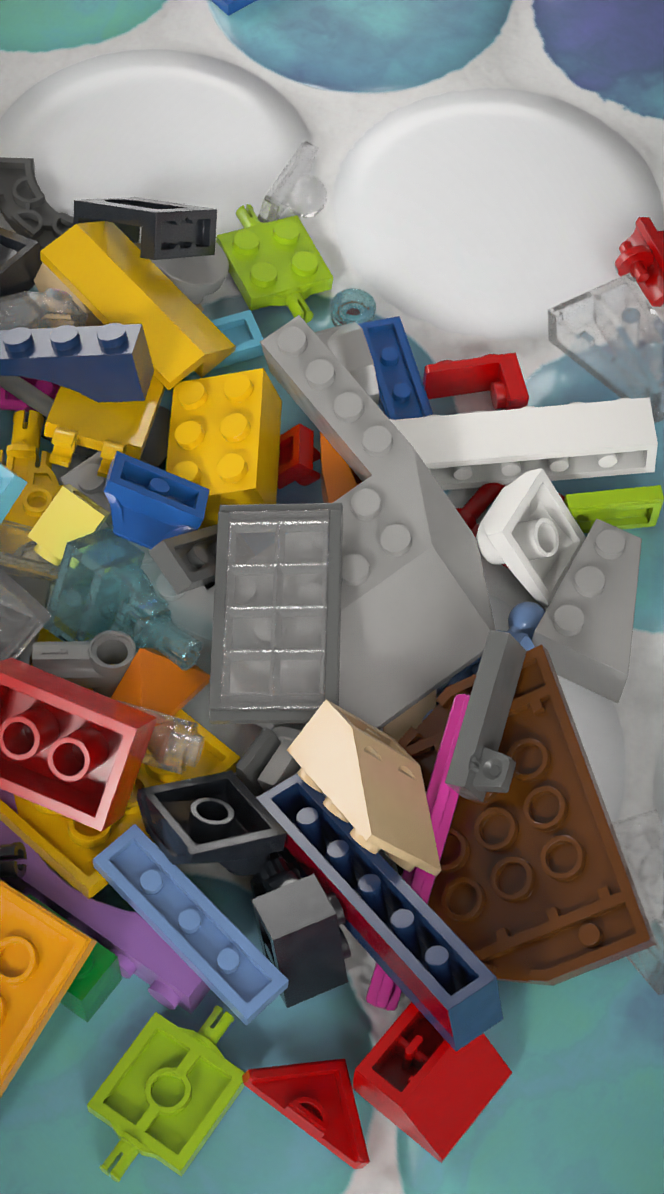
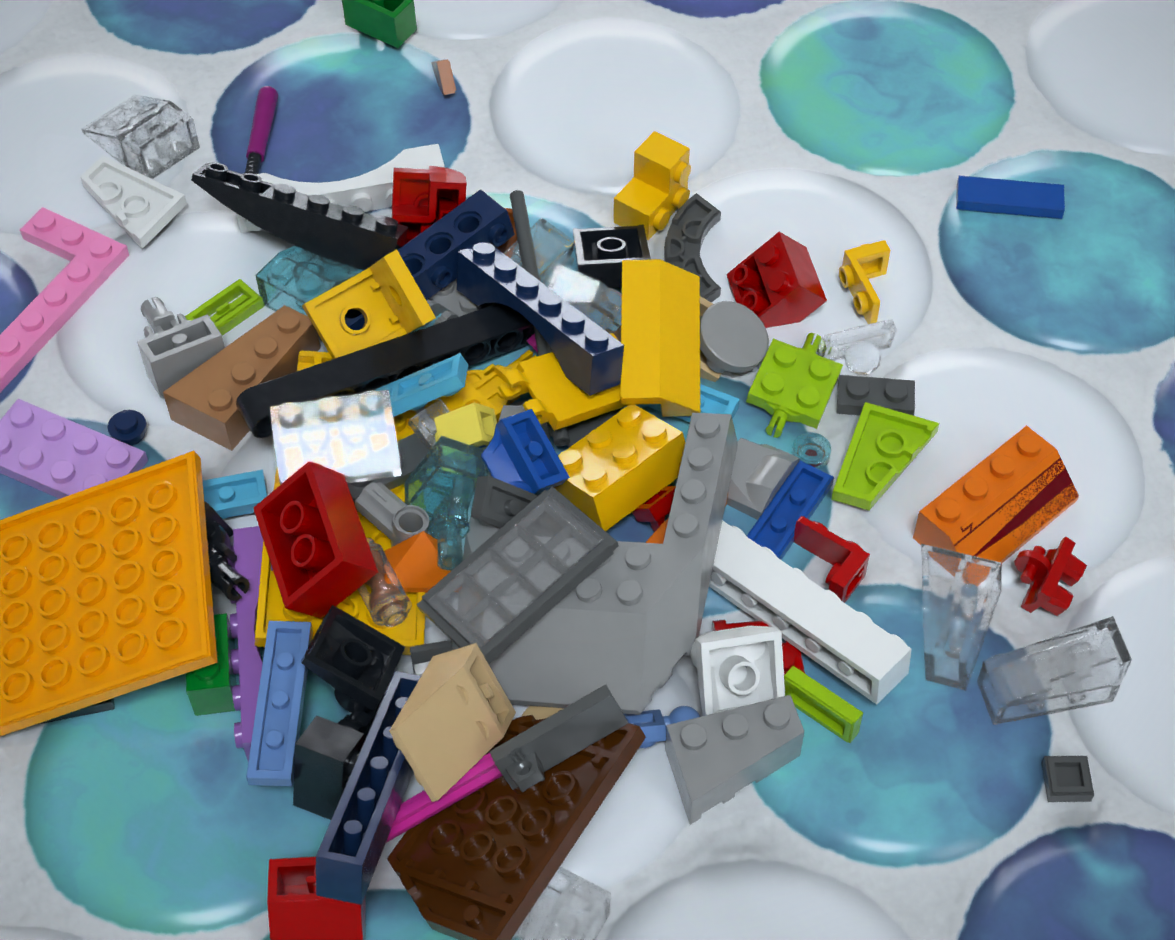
camera: 50 degrees right, 5 degrees down
black panel [73,197,217,260] -> none
lime plate [87,1006,245,1183] -> none
red tile [242,1058,370,1169] -> none
none -> red slope [726,231,827,328]
none -> lime wing [832,402,940,511]
none -> dark grey plate [837,375,915,416]
none -> yellow bracket [839,240,891,326]
none -> orange slope [913,425,1079,588]

